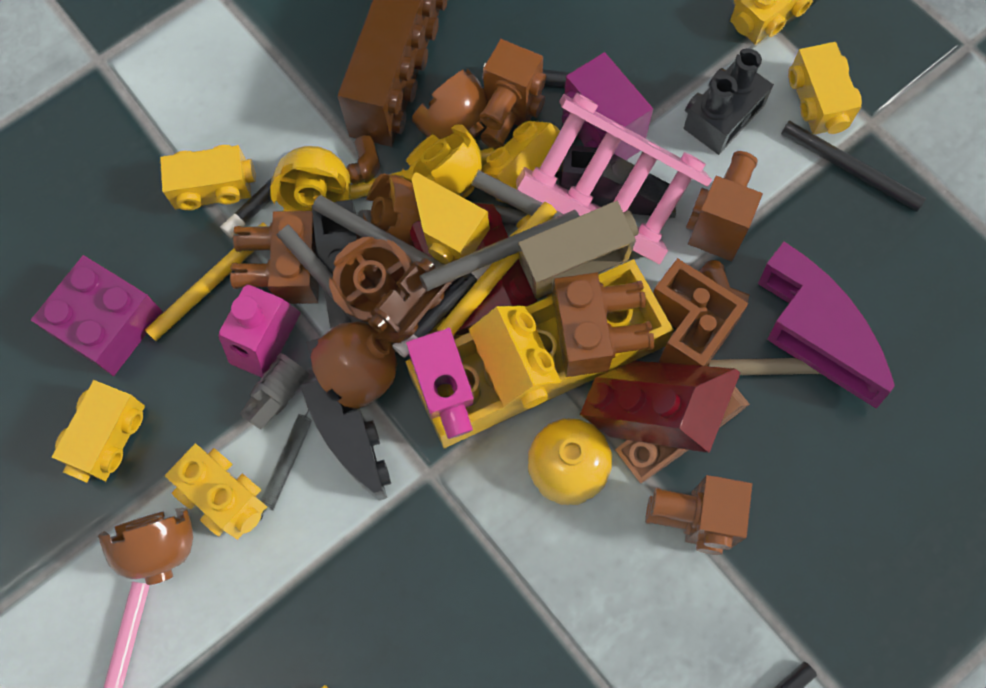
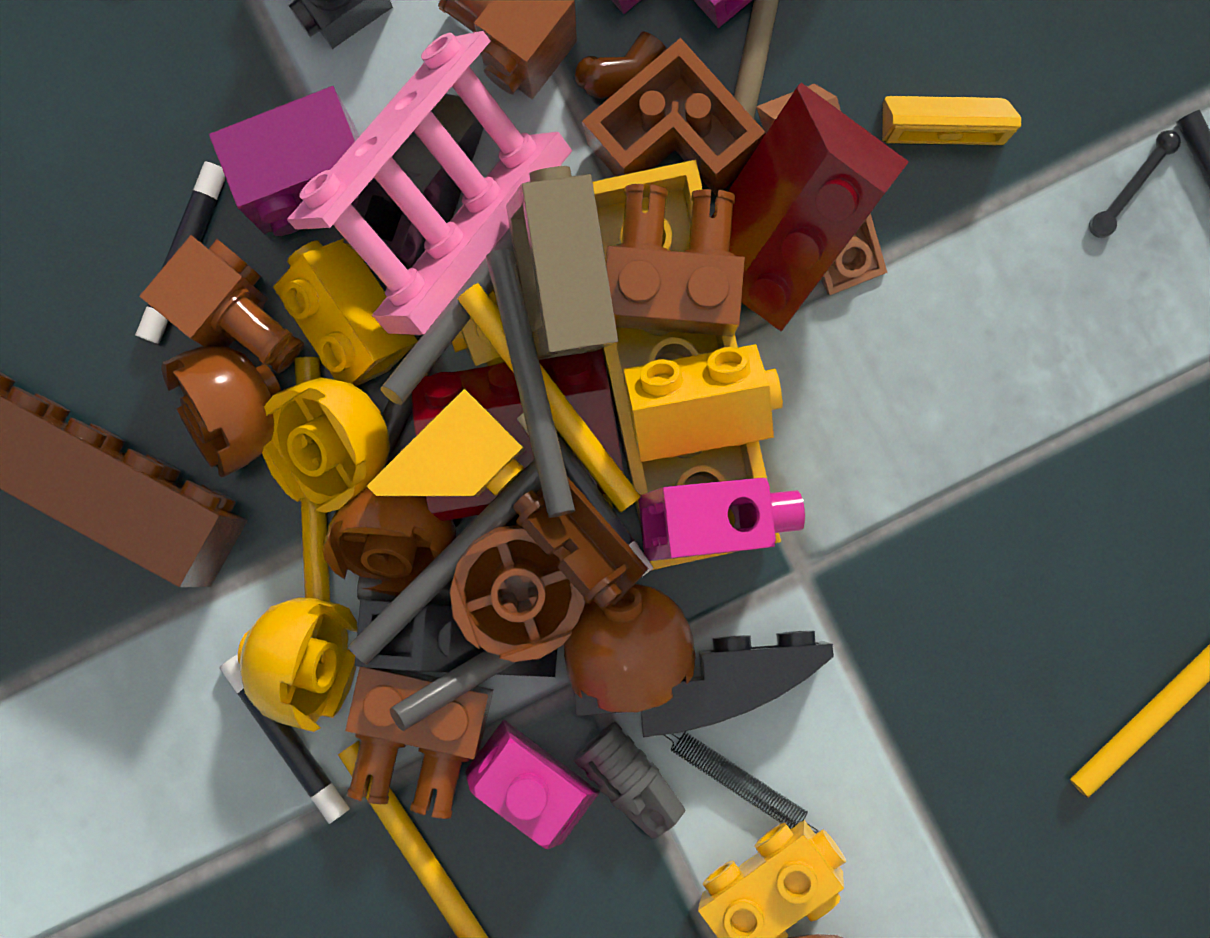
camera: 80 degrees left, 15 degrees up
yellow brick [160,145,256,210] -> none
reddish brown arm [346,135,380,185] -> none
yellow cylinder [528,418,612,505] -> none
dark orange brick [645,475,753,555] -> none
none -> yellow slope [882,96,1021,145]
none -> black hinge [1089,130,1181,238]

